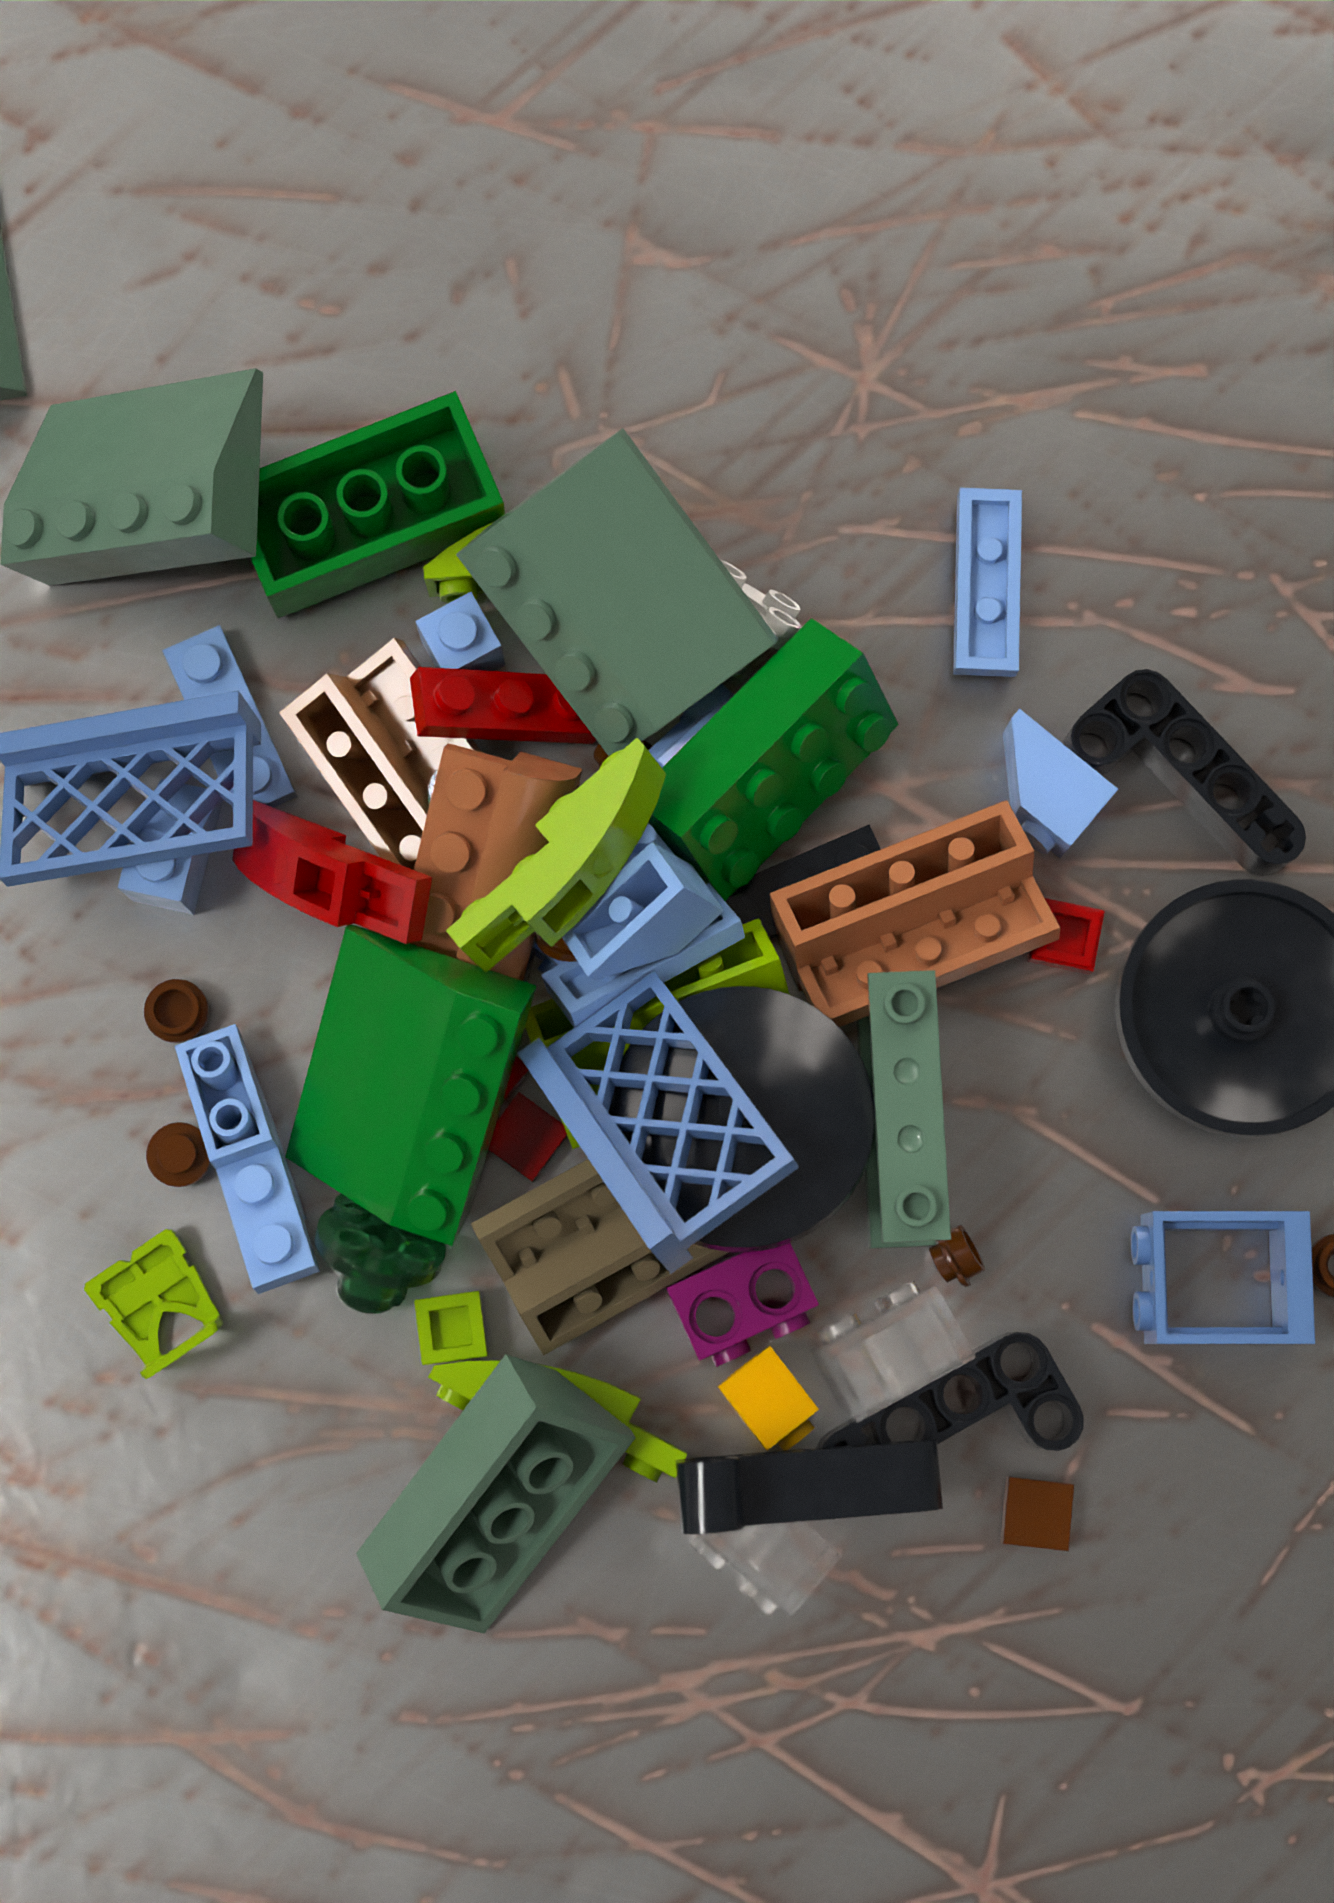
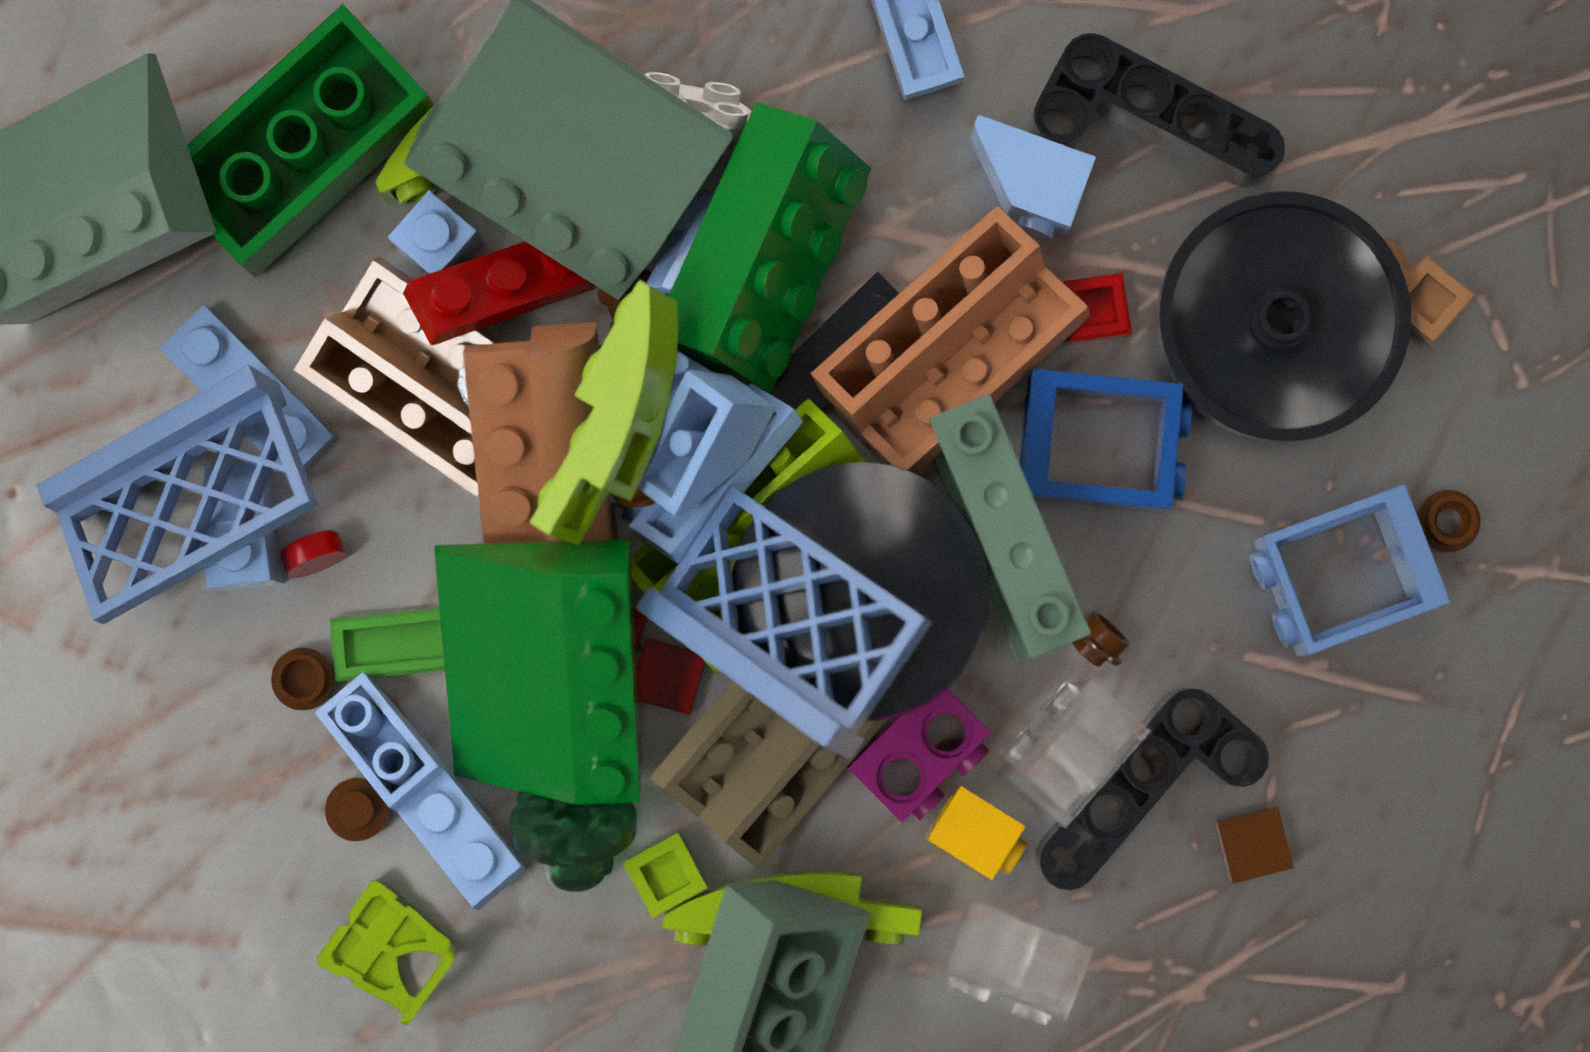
camera: 20 degrees left, 5 degrees up
red slope [232,800,433,944] -> none
black beam [675,1439,943,1534] -> none
none -> red tile [280,530,347,578]
none -> bright green tile [330,608,445,682]
none -> blue window [1019,369,1192,514]

